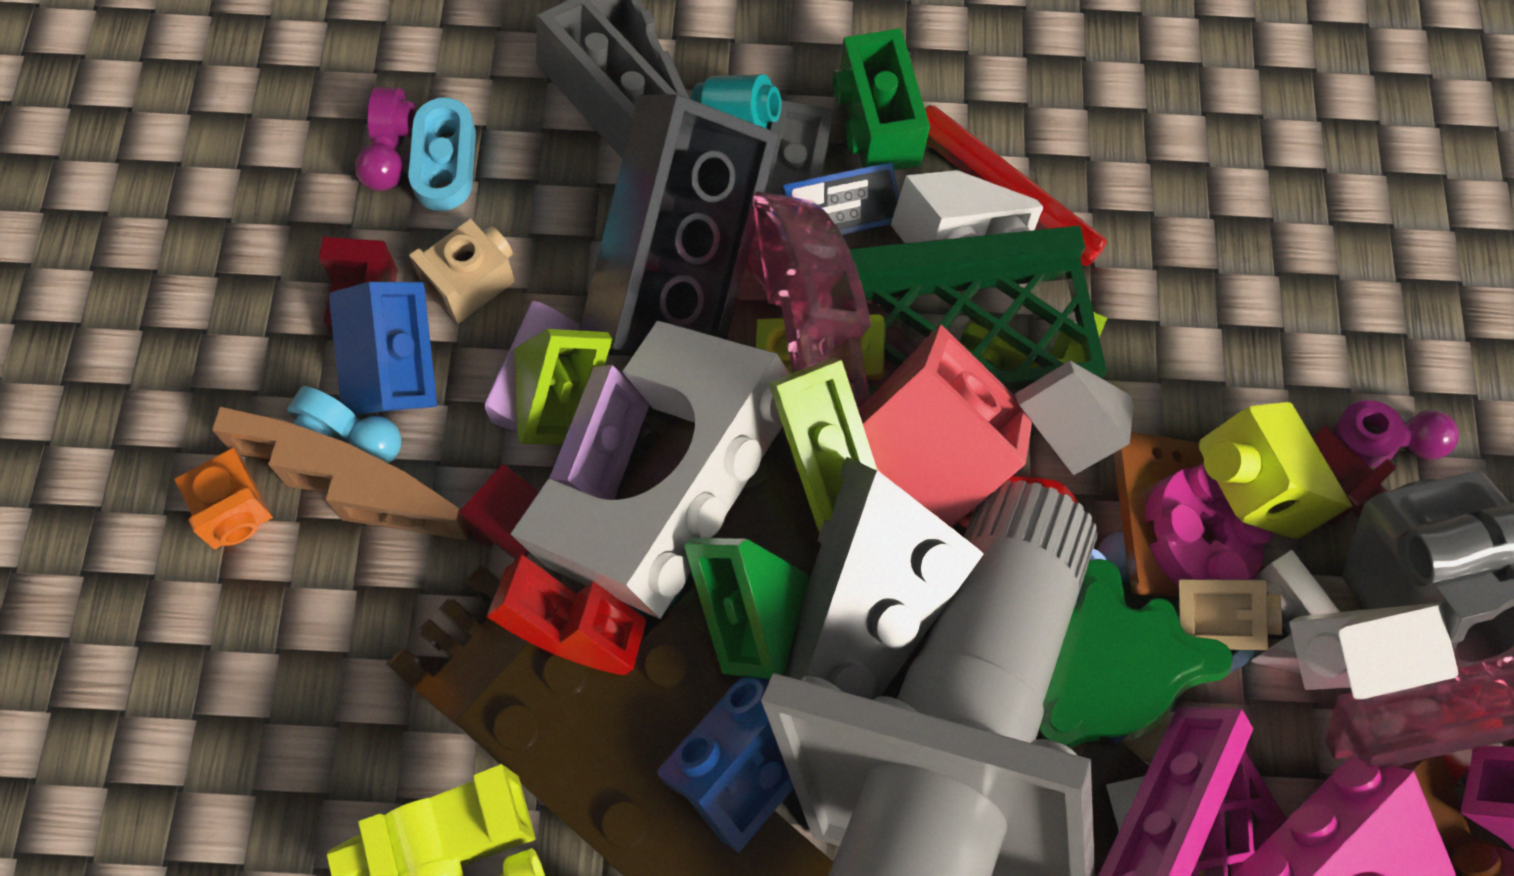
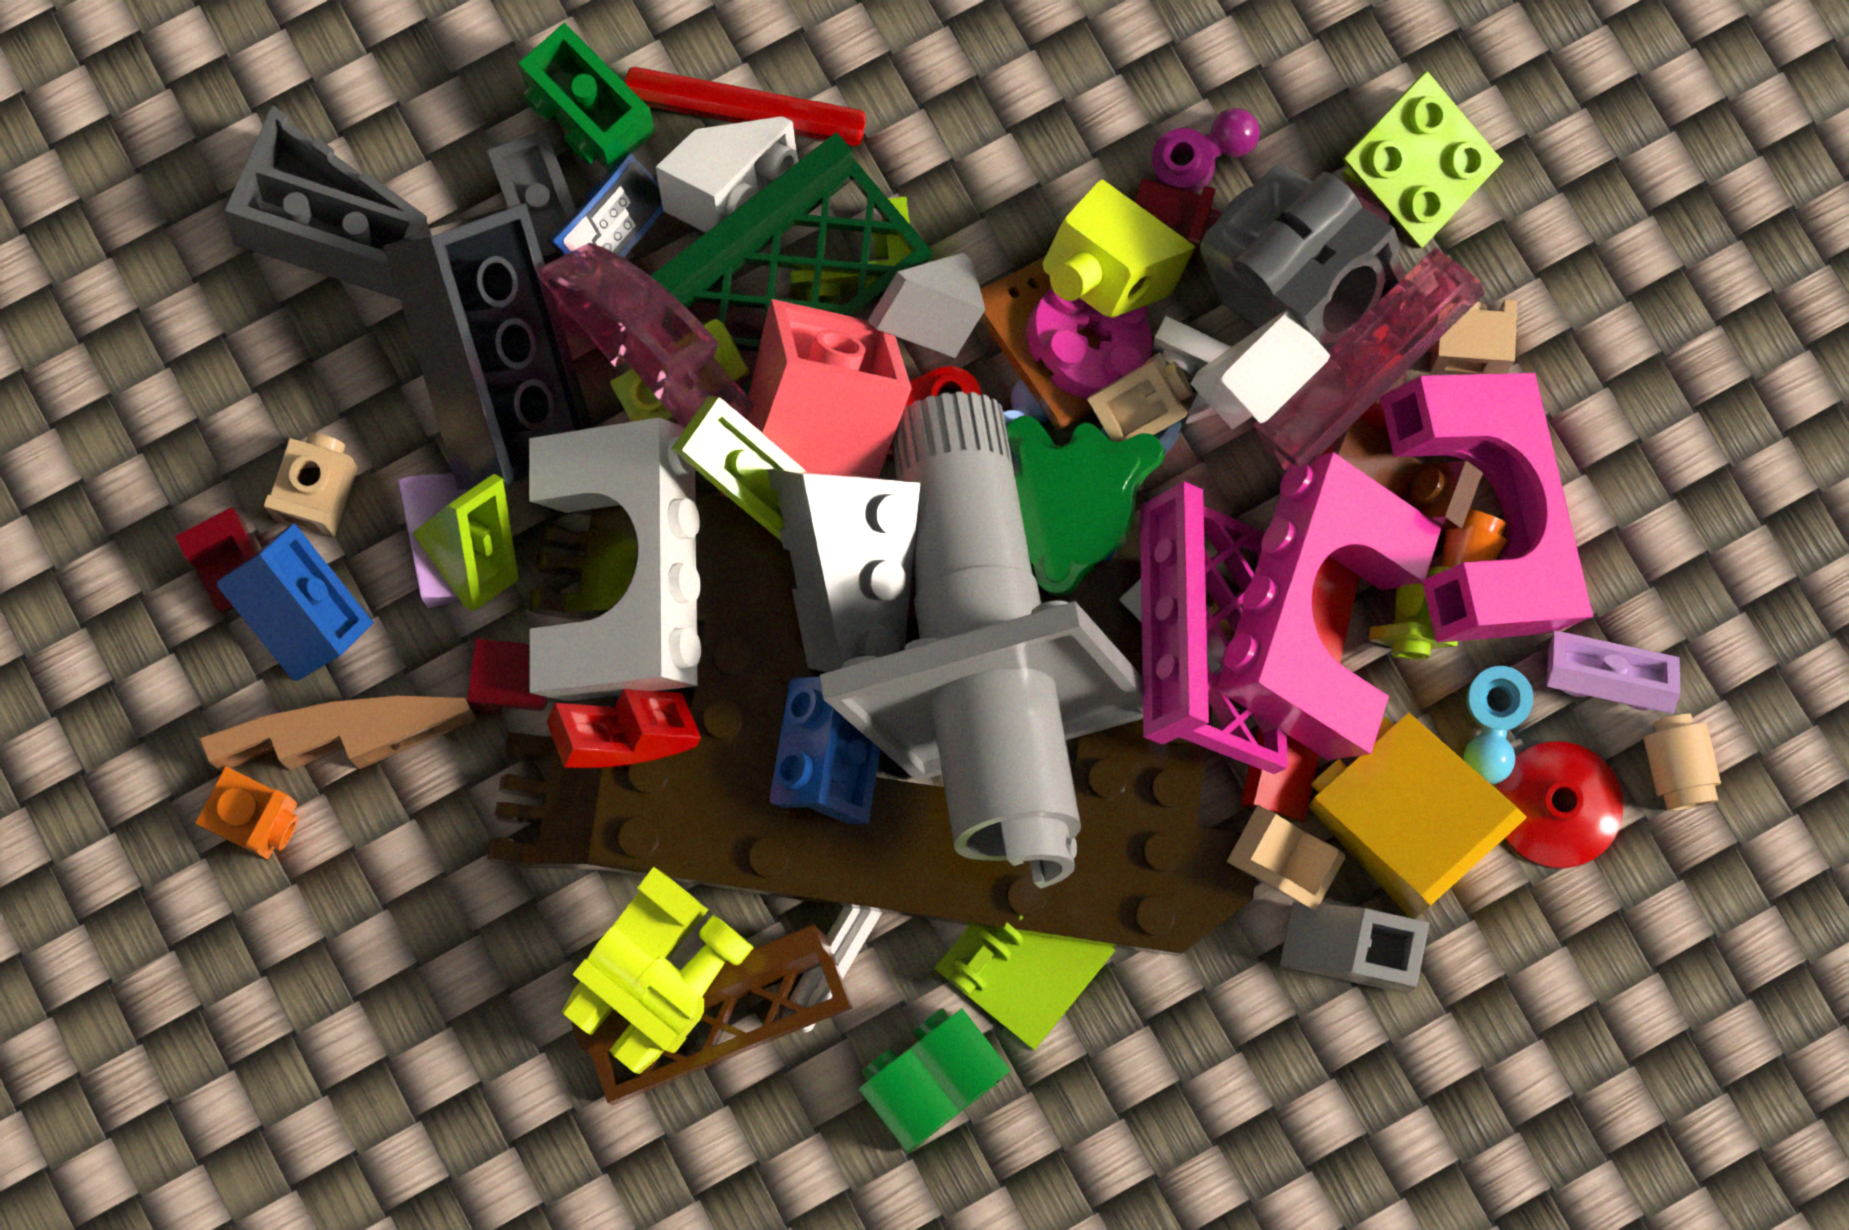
camera: 30 degrees left, 10 degrees up
medium azure plate [287,386,402,463] -> none
magenta plate [355,86,416,191] -> none
medium azure plate [408,98,476,211] -> none
lavender plate [549,365,649,500] -> none
green slope [684,538,809,679] -> none
teal brick [691,74,782,130] -> none

